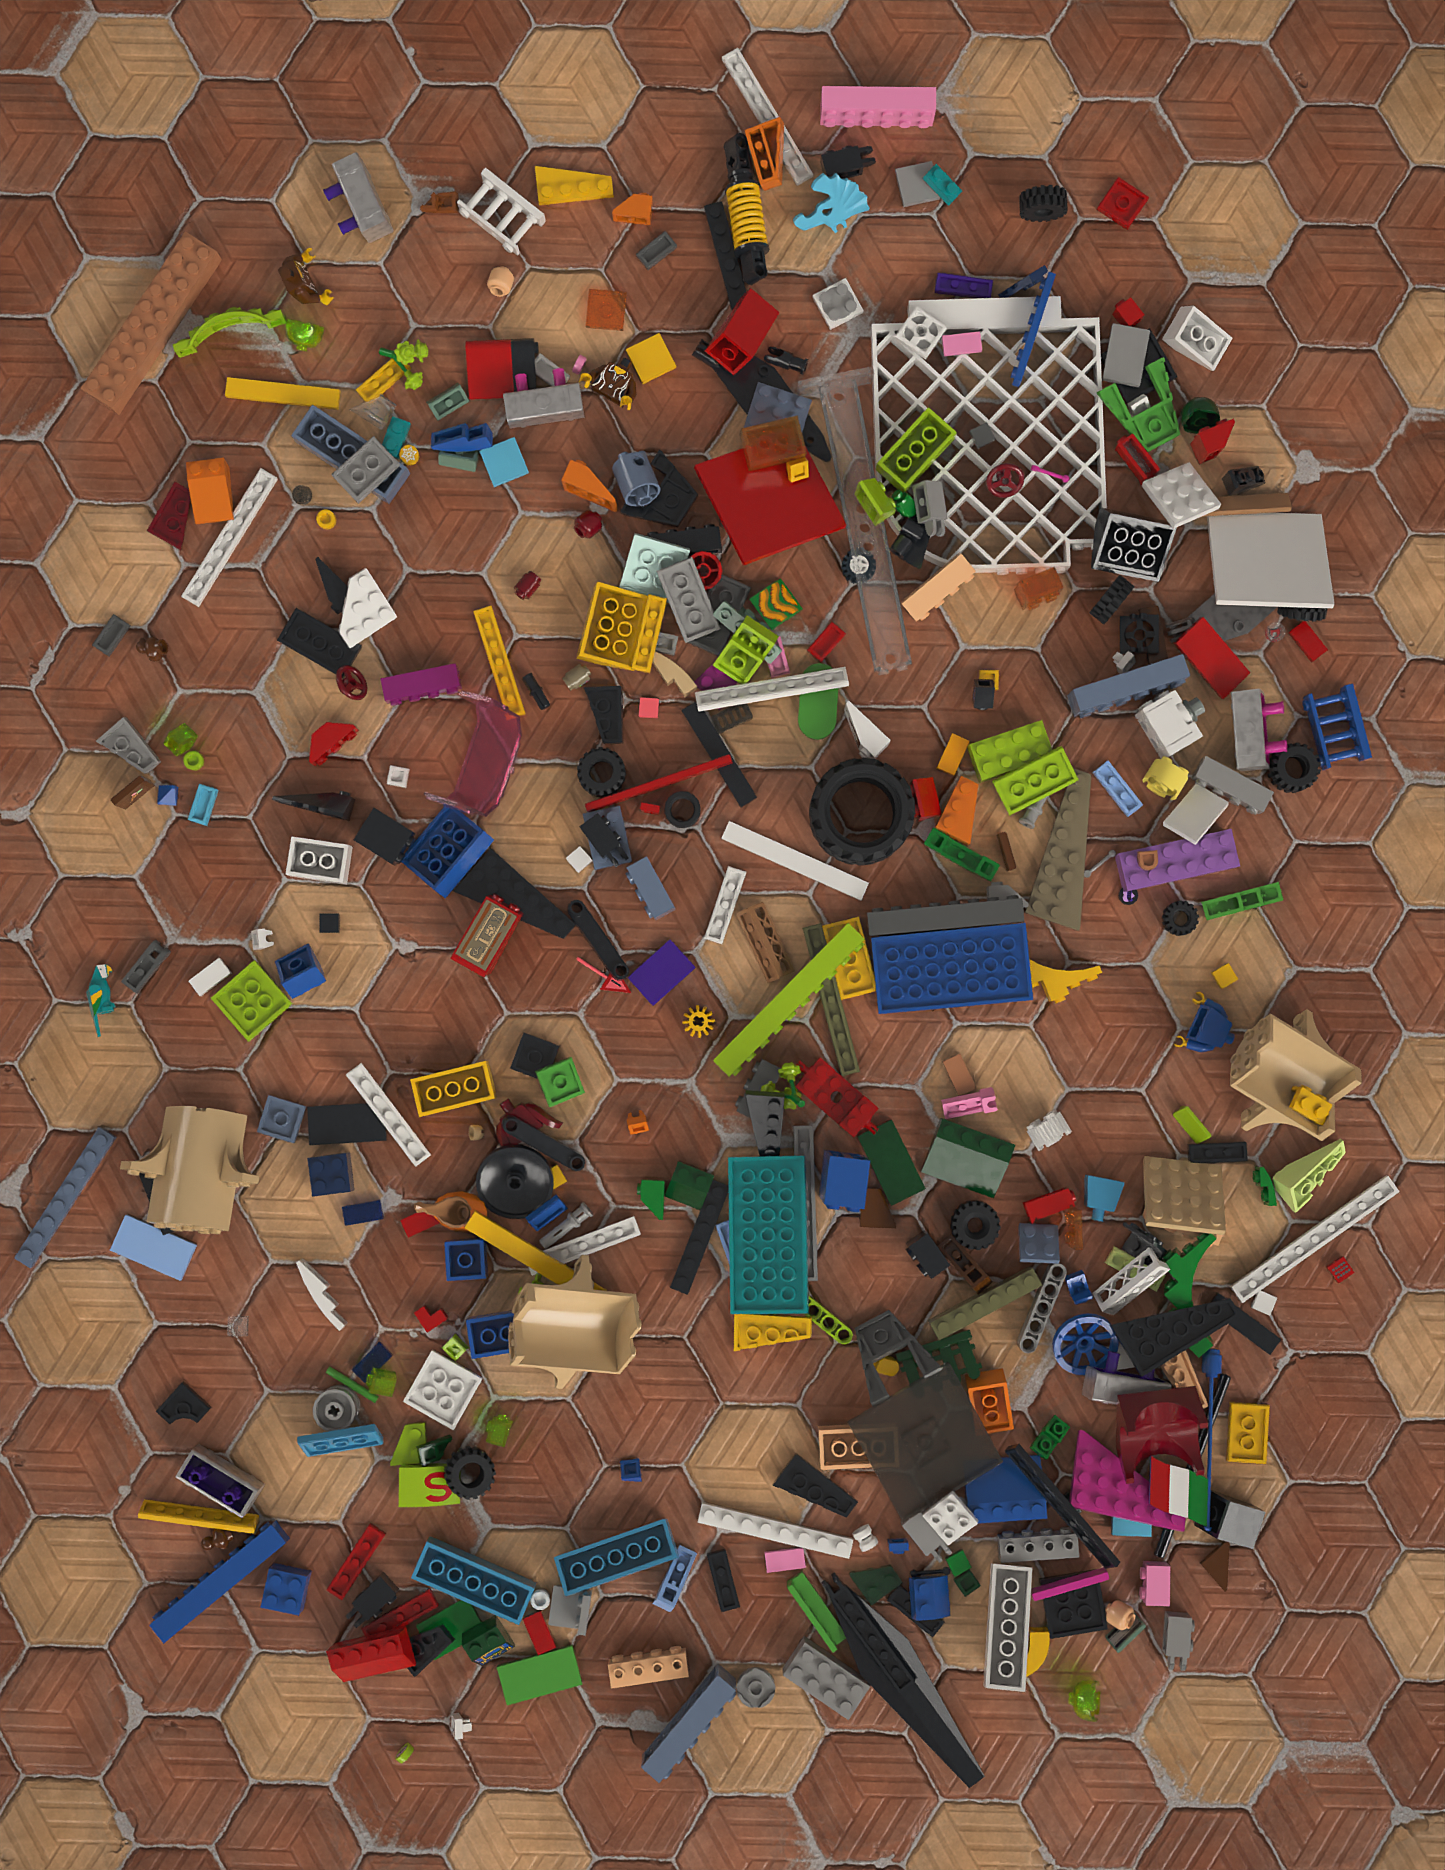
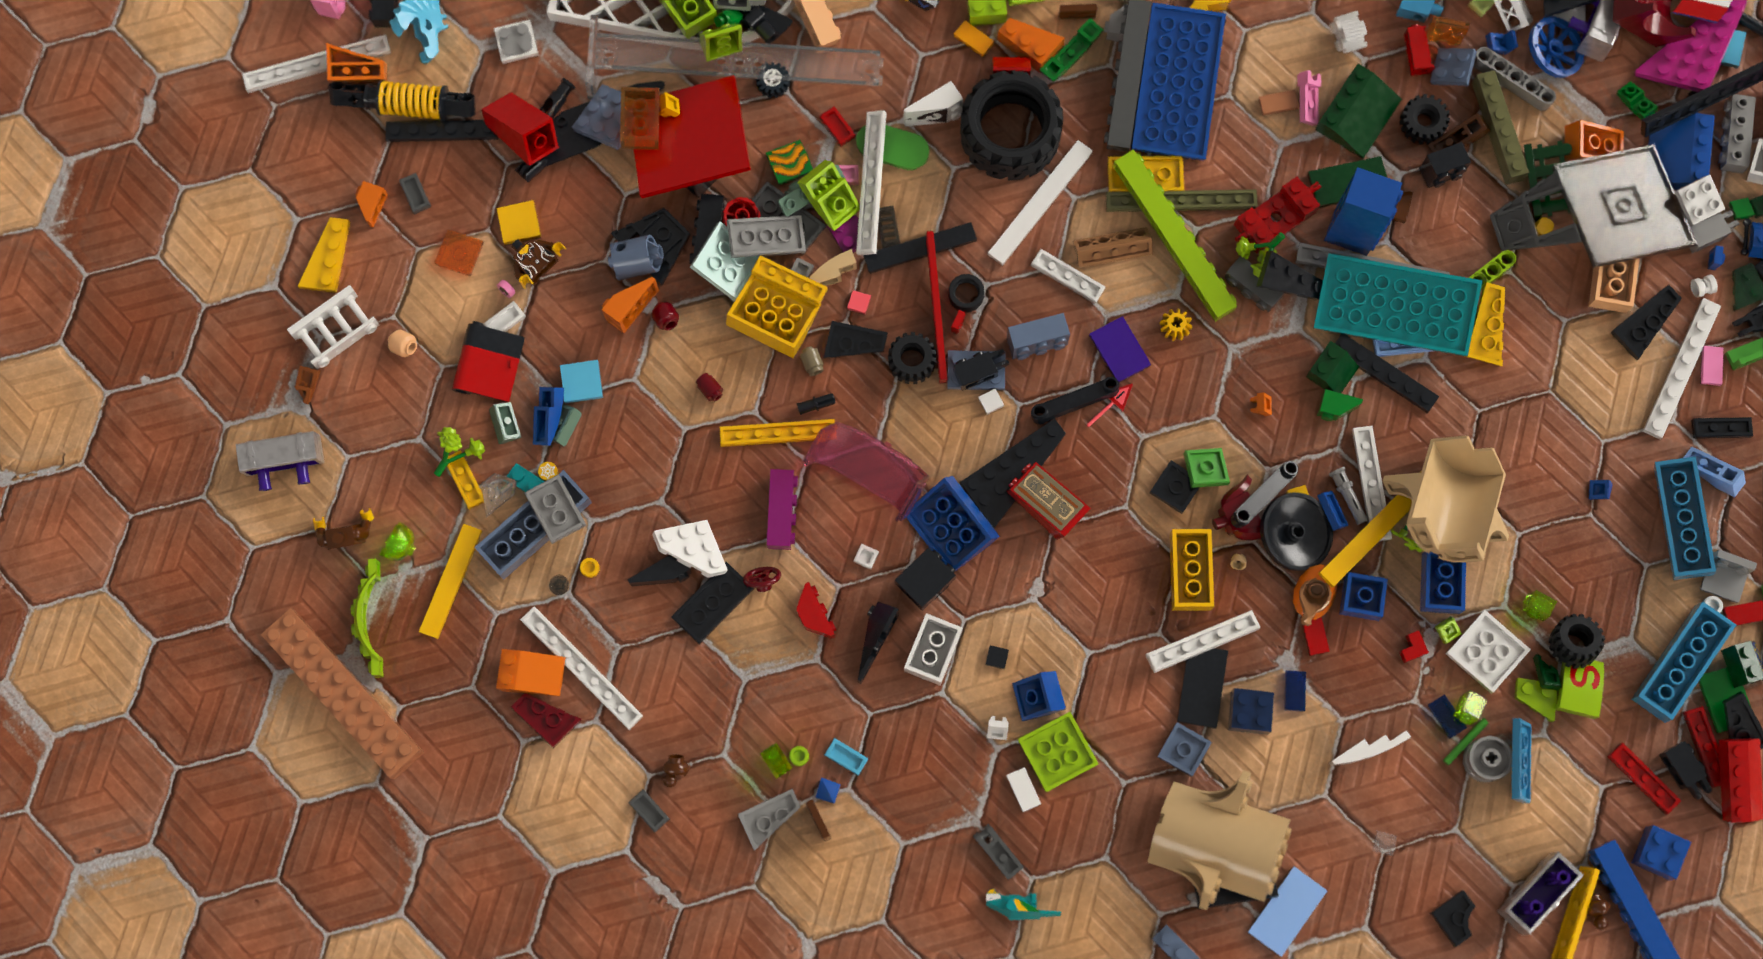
camera: 75 degrees left, 10 degrees down
flat silver piece [503,368,585,428] -> none

